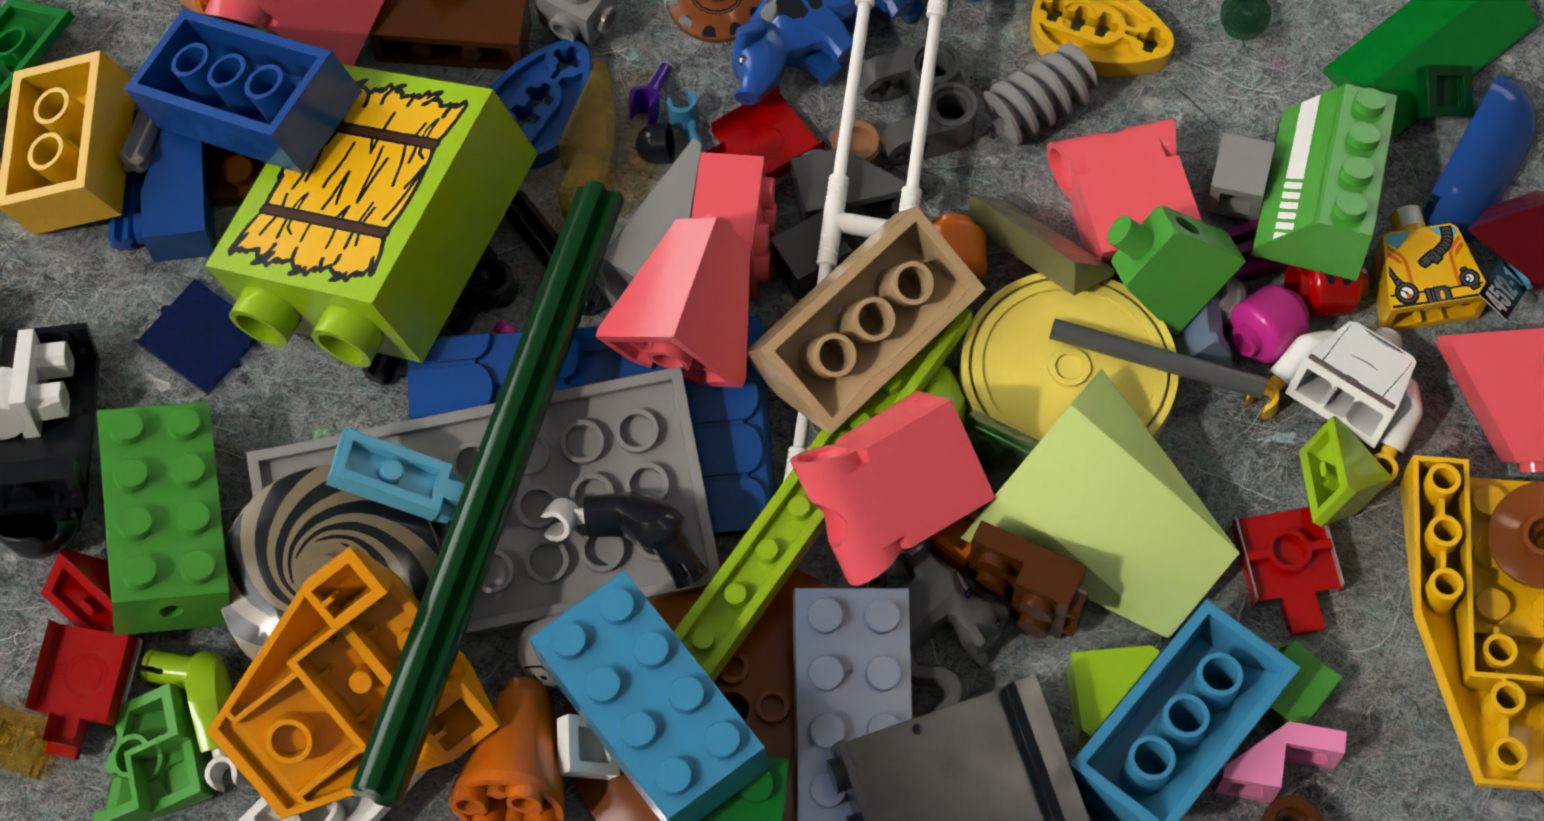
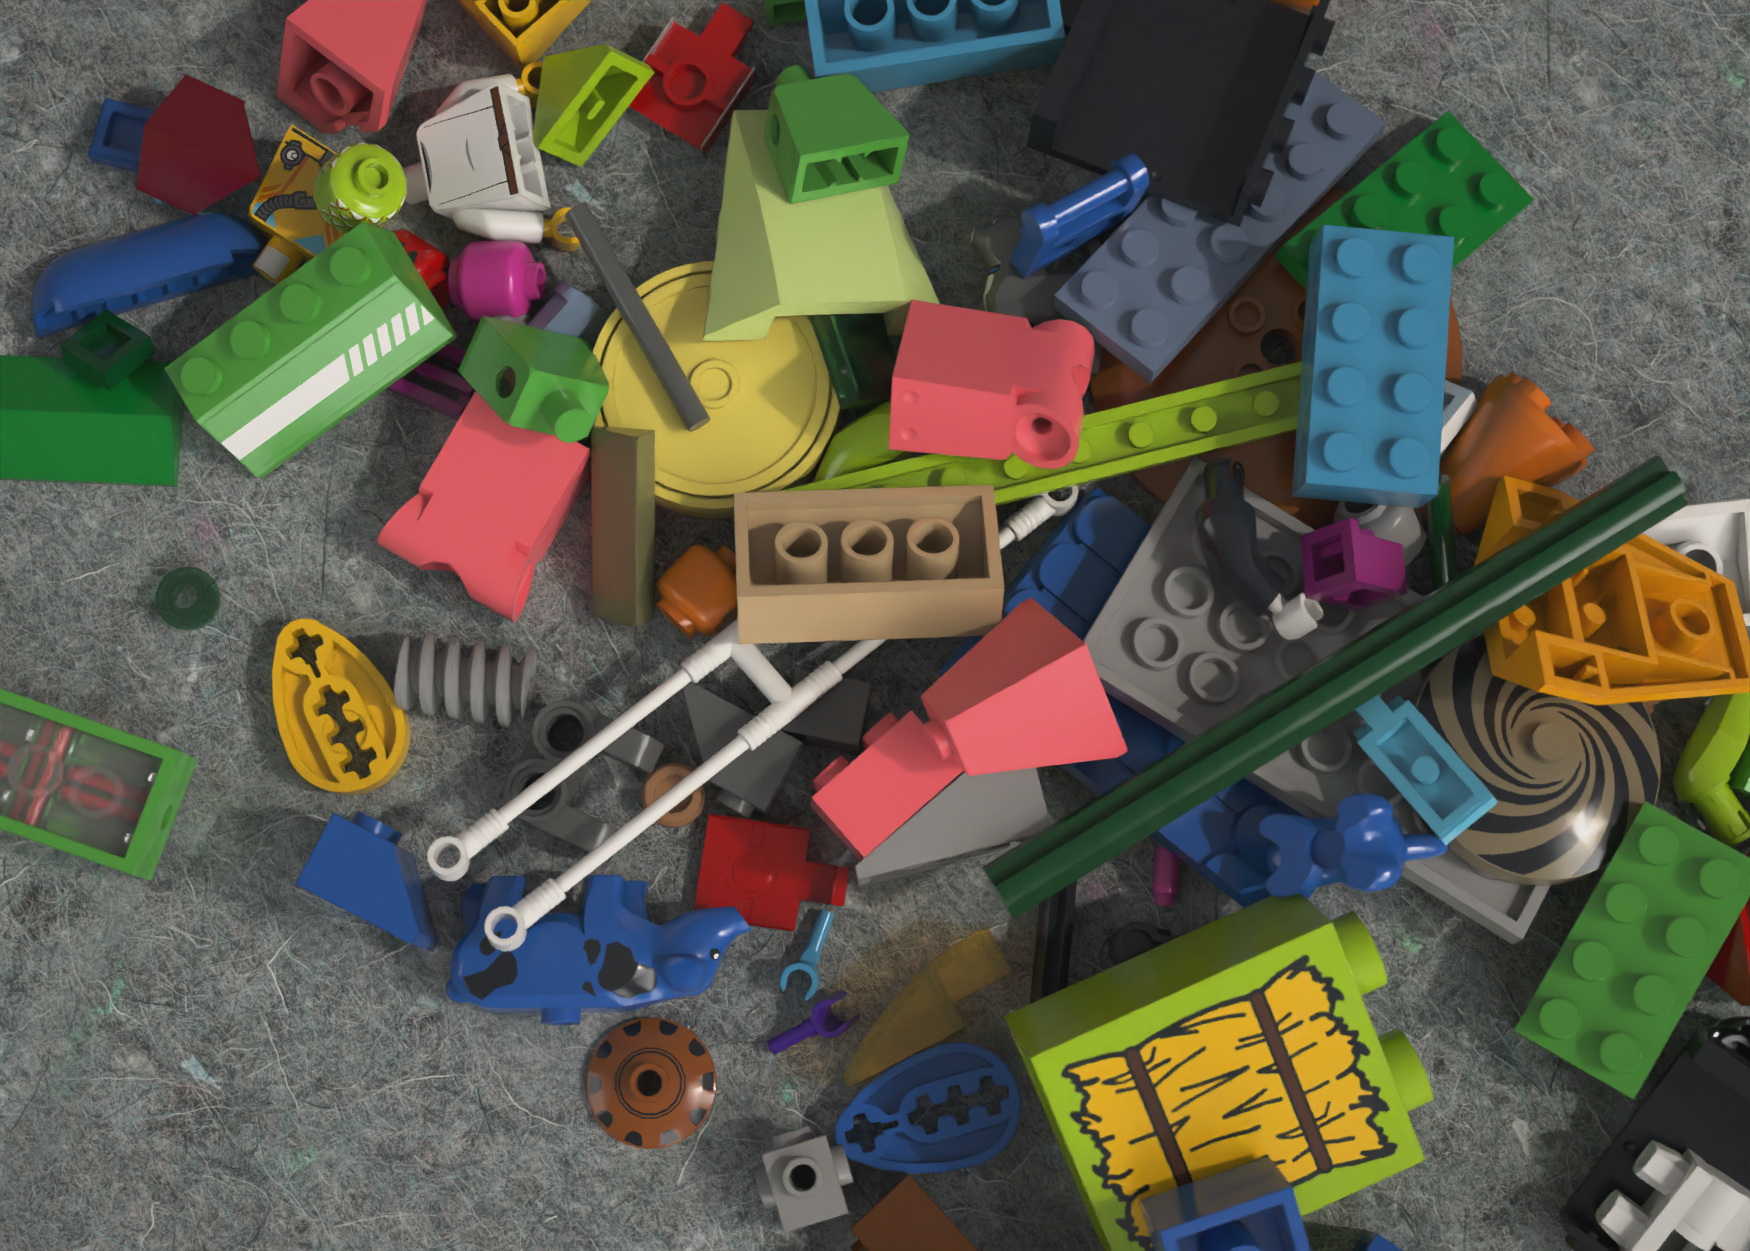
camera: 140 degrees left, 15 degrees up
clear blue piece [136,279,258,396] -> none
black hinge [635,122,675,165] -> none
reddish brown plate [968,520,1091,639] -> none
lime slope [1066,645,1160,750] -> none
light grey brick [1206,132,1275,221] -> none
black sticker [1478,260,1527,320] -> none
none -> lime head [313,142,407,233]
none -> bright green torso [764,65,910,204]
none -> blue plate [1009,153,1150,279]
none -> blue animal [1259,793,1449,898]
none -> magenta brick [1300,518,1408,611]
none -> dark green piece [1426,473,1458,591]

